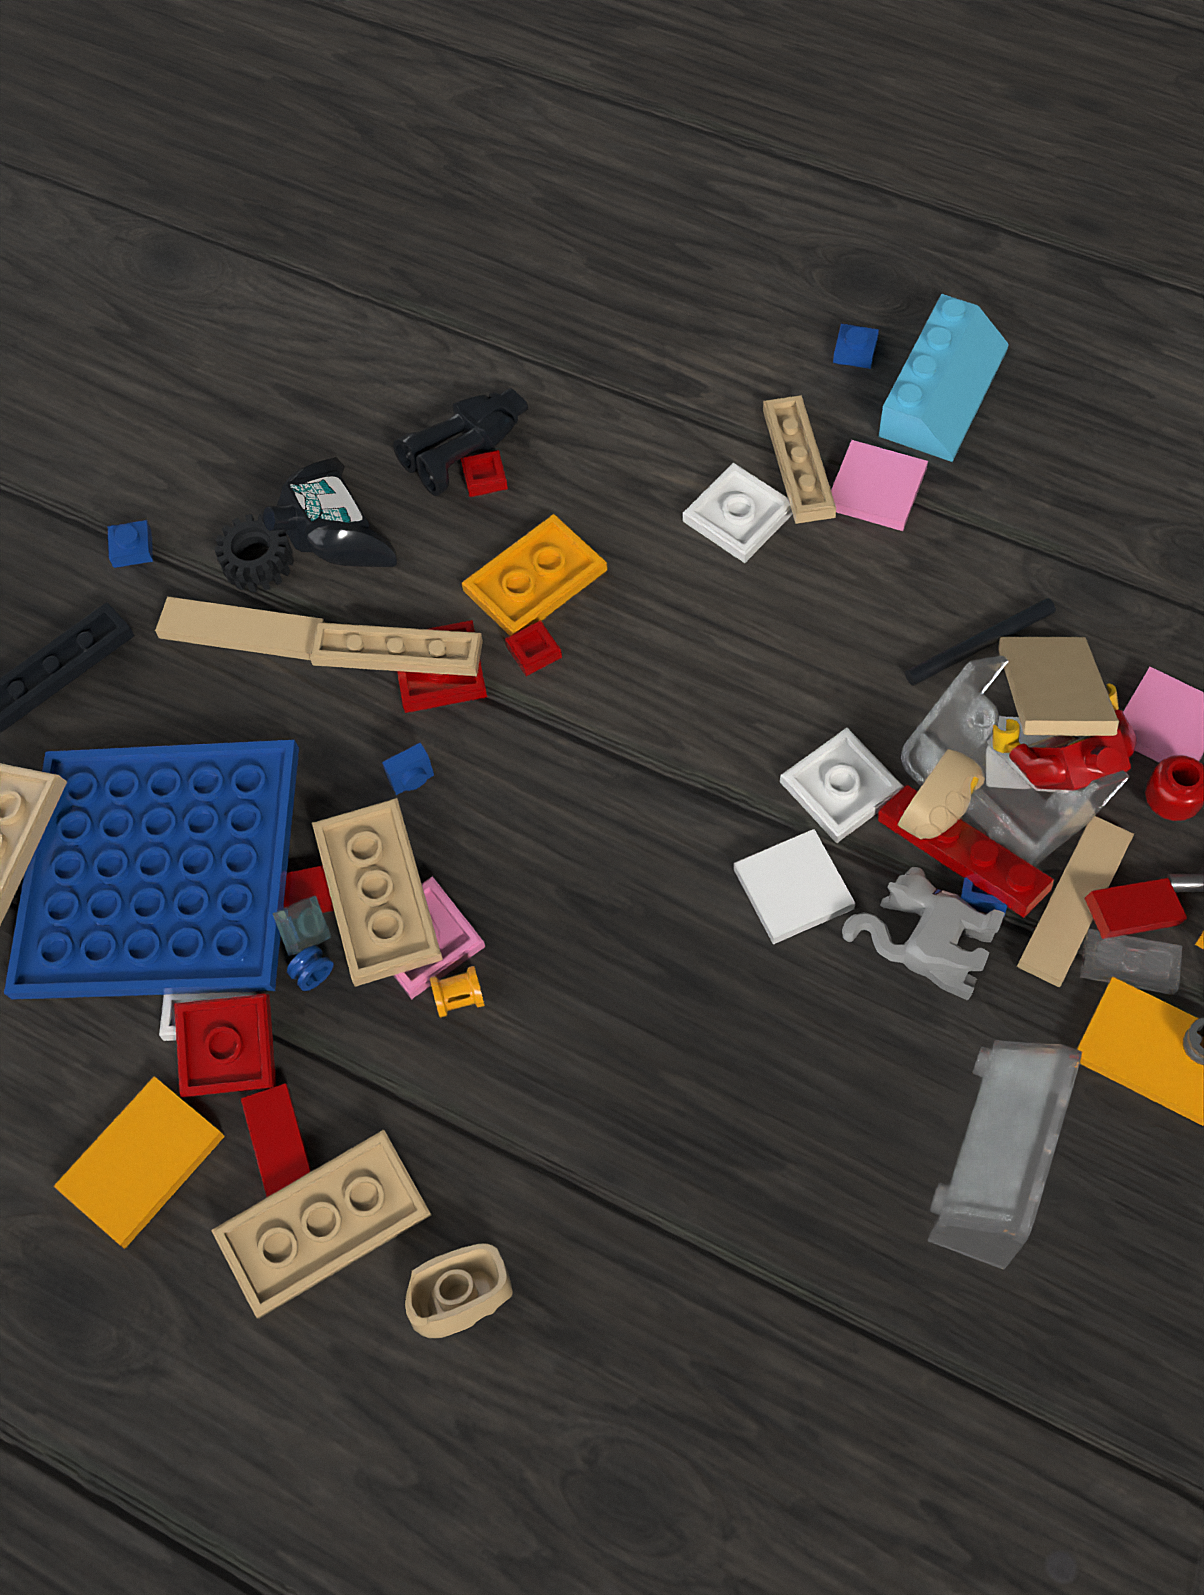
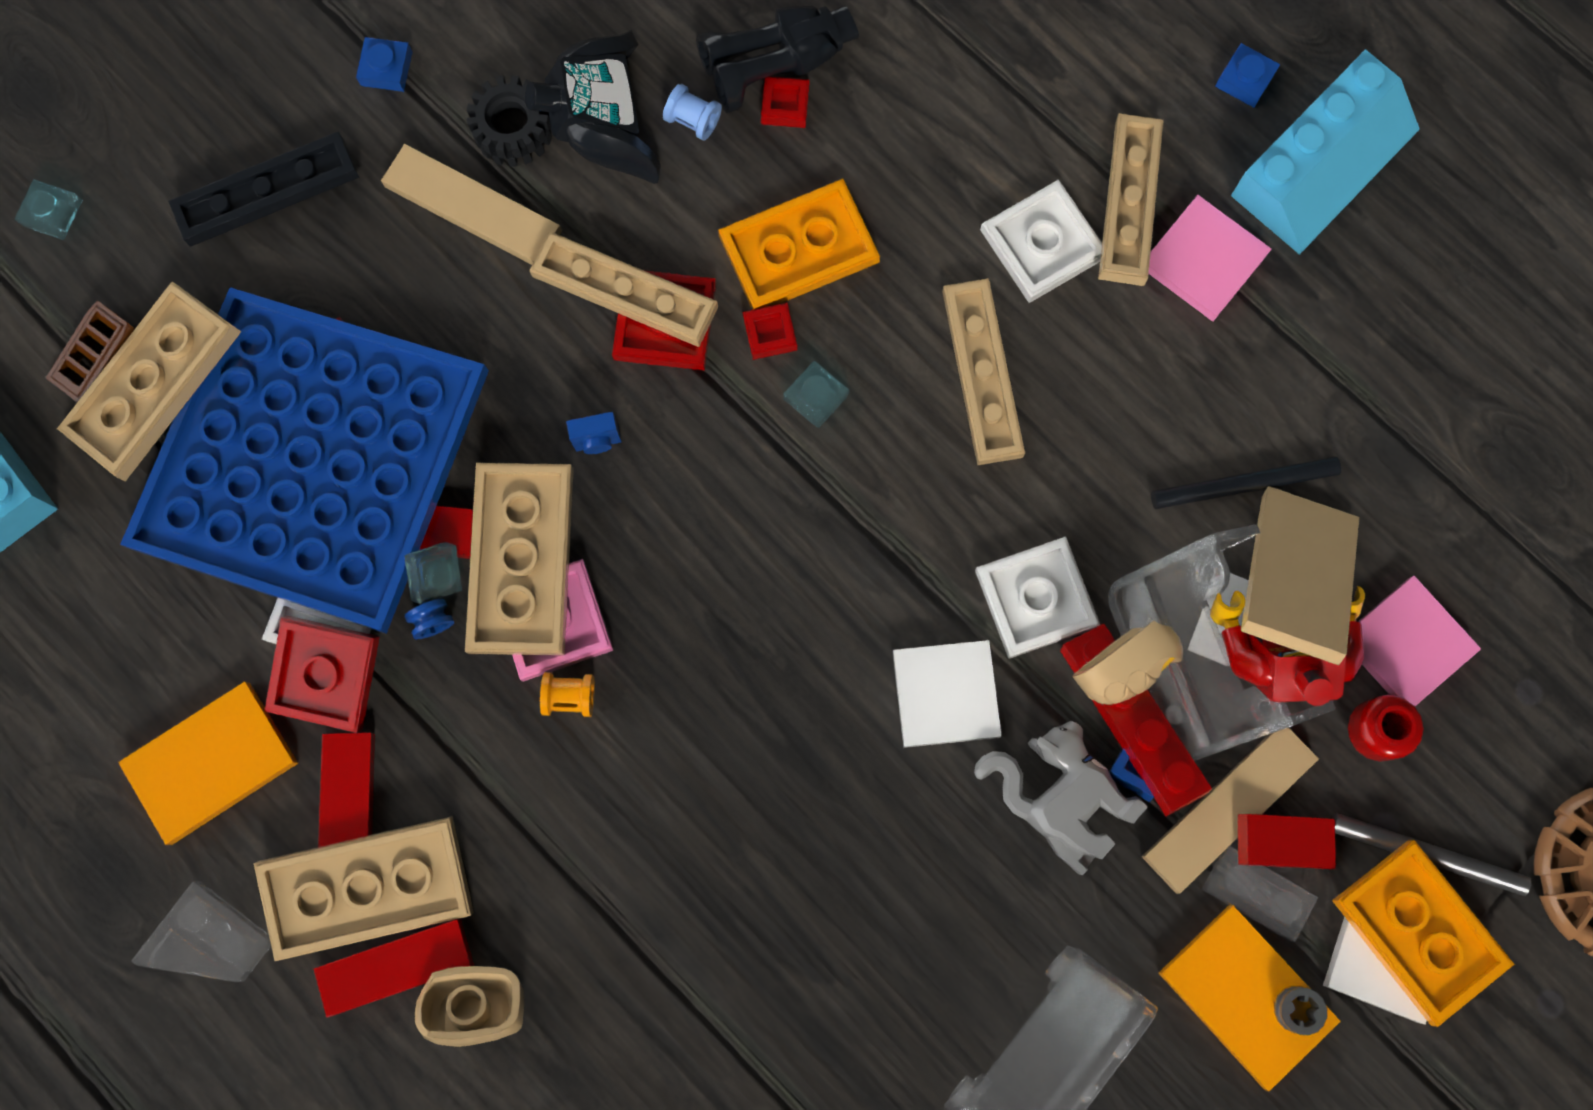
camera: 15 degrees right, 15 degrees up
none -> clear wing [131,881,271,982]
none -> red tile [313,919,474,1018]
none -> light blue bush [663,84,722,141]
none -> clear light blue plate [783,361,849,428]
none -> tan tile [942,278,1025,465]

